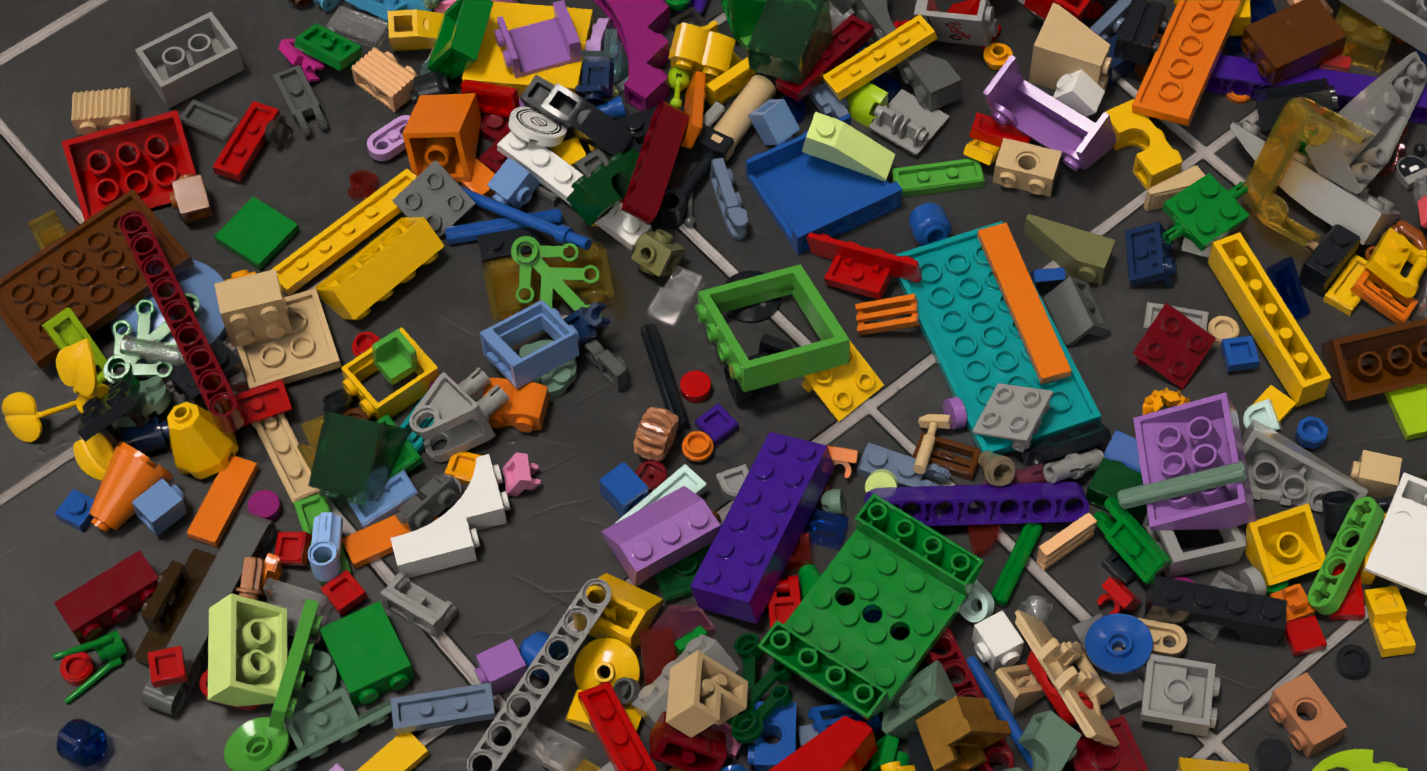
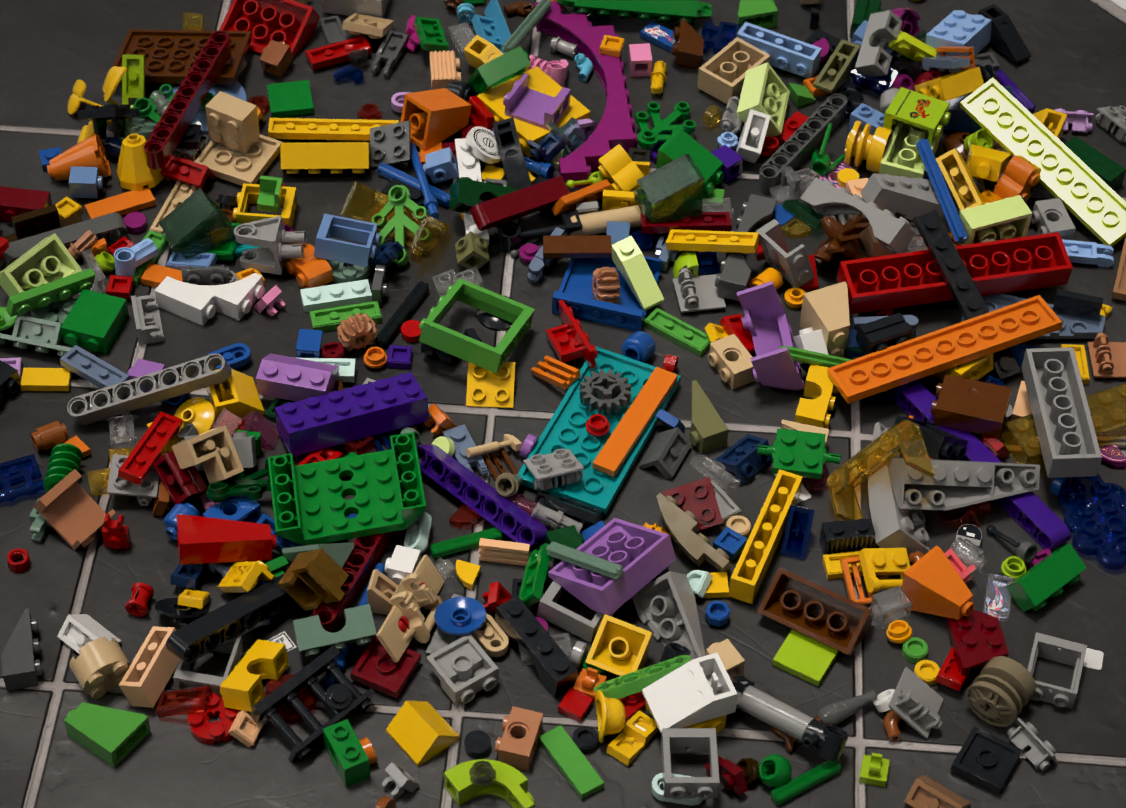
camera: 40 degrees right, 10 degrees down
none -> yellow tile [55,196,83,220]
none -> lime plate [94,251,115,272]
none -> blue plate [208,343,251,370]
none -> clear red tile [248,95,270,115]
none -> light aqua plate [300,279,372,312]
none -> bright green tile [309,301,382,332]
none -> clear blue arm [332,65,364,83]
none -> tan plate [342,13,394,39]
none -> yellow tile [456,559,481,590]
none -> magenta plate [519,243,540,264]
none -> bright green tile [539,725,604,800]
none -> reddish brown tile [543,235,612,258]
none -> dark grey gear [579,369,631,415]
none -> red plate [586,414,610,437]
none -> nougat gear [591,267,620,304]
none -> yellow hat [595,690,626,743]
none -> dark tan slope [657,493,731,572]
none -> red axle [662,354,679,373]
none -> clear plate [689,455,741,490]
none -> light orange brick [750,267,783,290]
none -> bright green axle [779,346,852,368]

